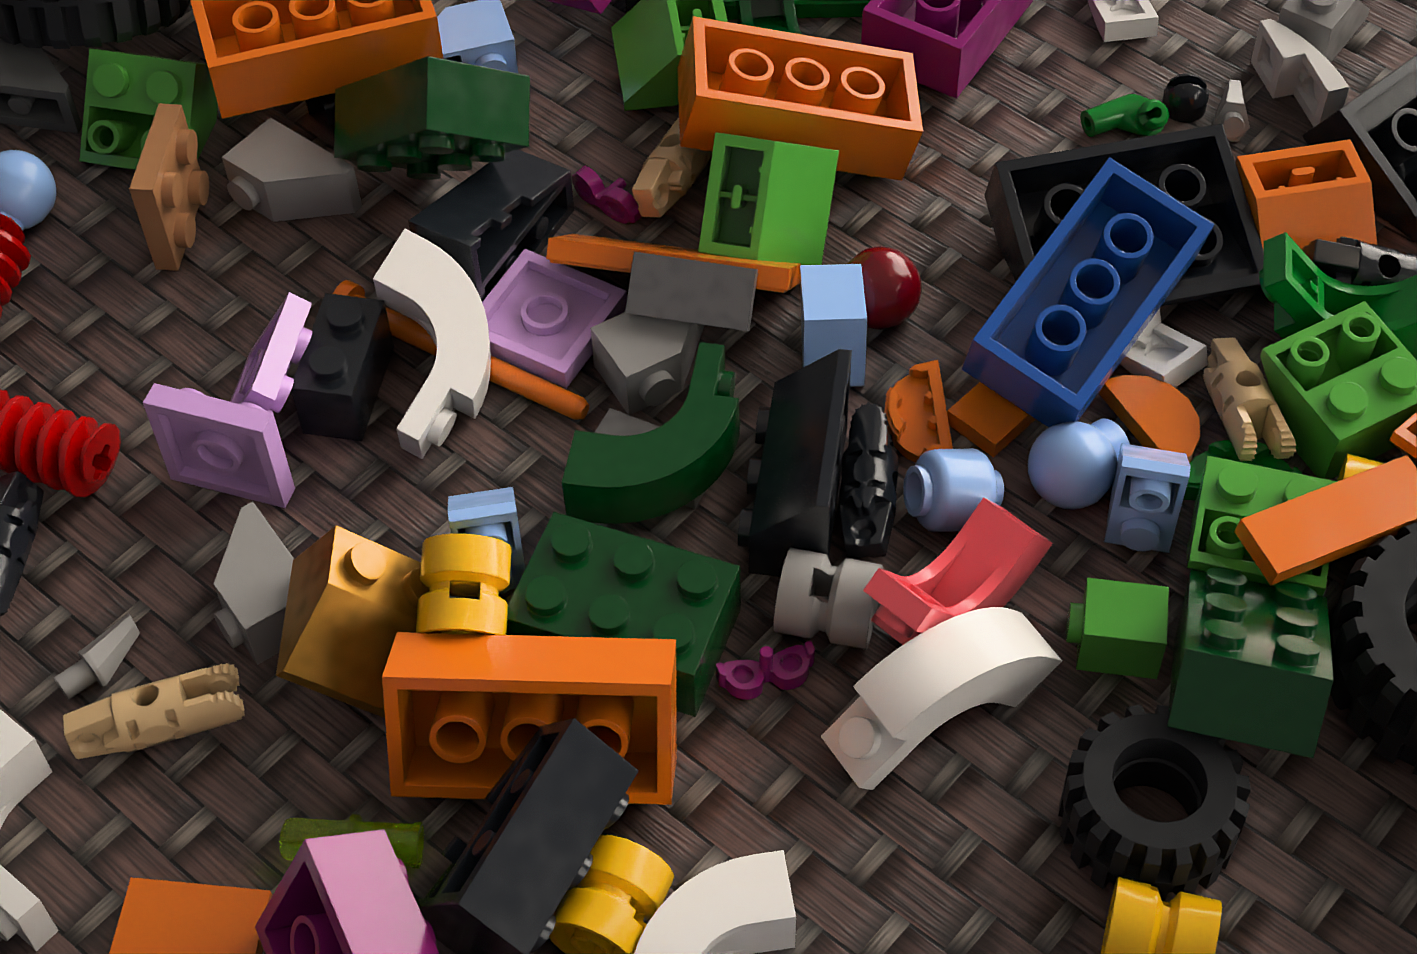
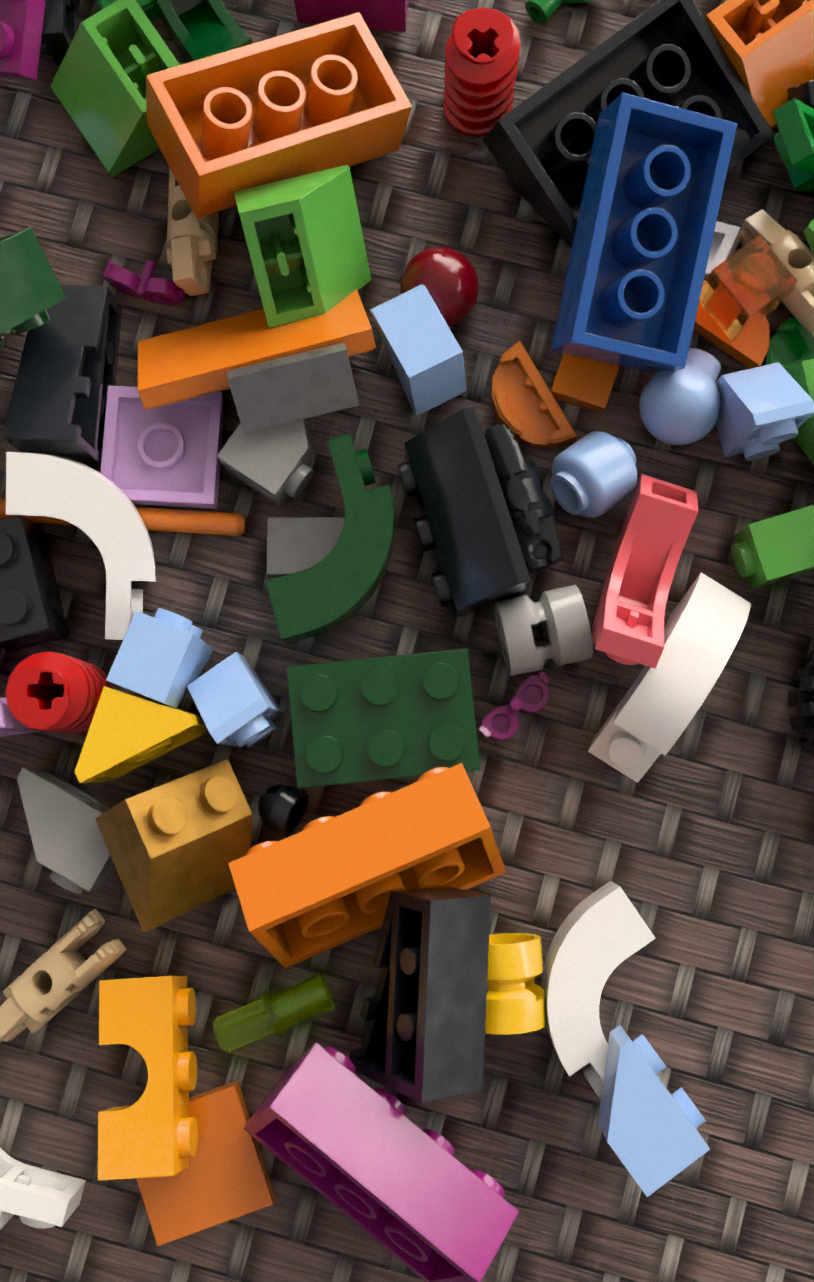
camera: 20 degrees left, 30 degrees up
yellow wheel [416,533,512,635] -> none
none -> red piece [6,651,114,734]
none -> yellow slope [74,686,209,783]
none -> light orange arch [98,976,198,1180]
none -> light blue slope [106,608,214,708]
none -> red piece [443,7,521,137]
none -> clear orange brick [699,235,797,341]

